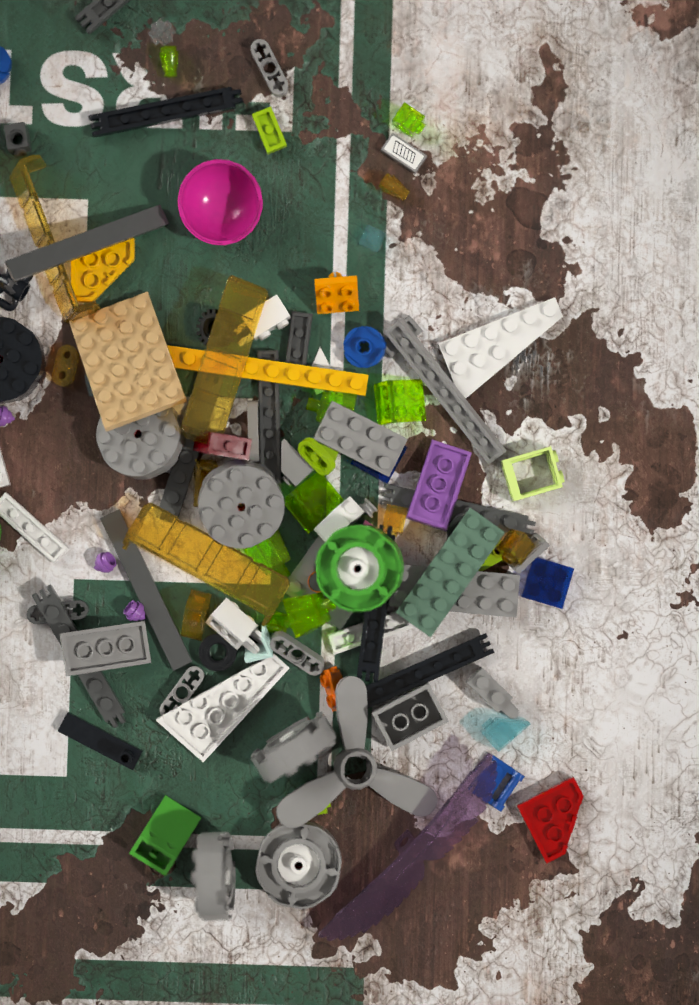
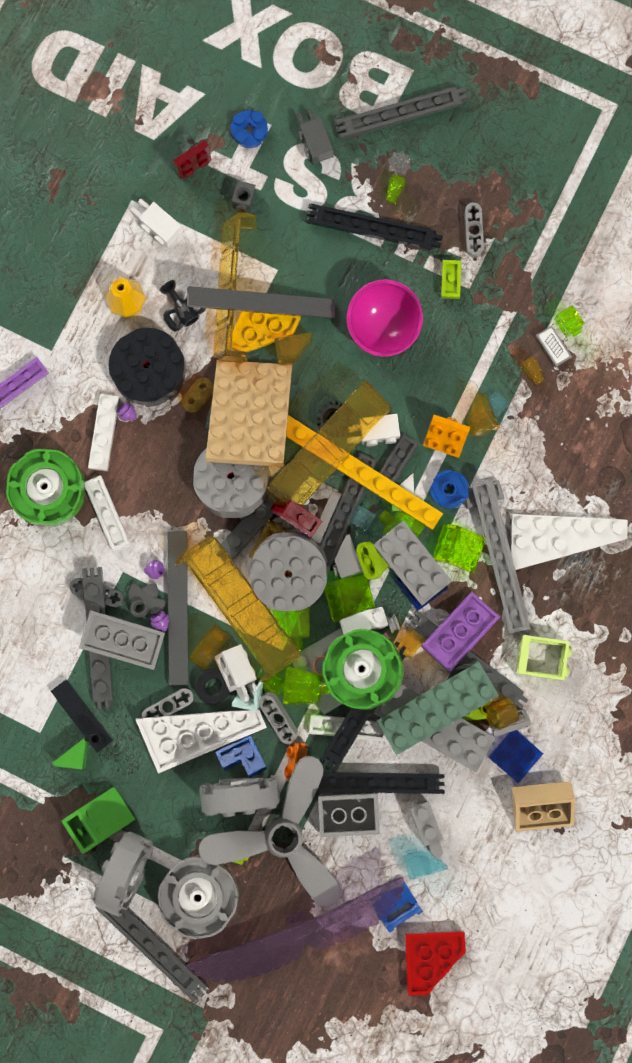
camera: 30 degrees right, 5 degrees down
none -> bright green slope [53,738,89,769]
none -> dark grey hinge [92,897,210,1004]
none -> dark grey plate [129,583,166,618]
none -> plate [215,735,267,778]
none -> clear yellow slope [274,332,312,366]
none -> dark grey hinge [296,108,333,164]
none -> clear light blue plate [349,505,376,532]
none -> clear yellow slope [467,393,500,437]
none -> tan slope [512,781,575,832]

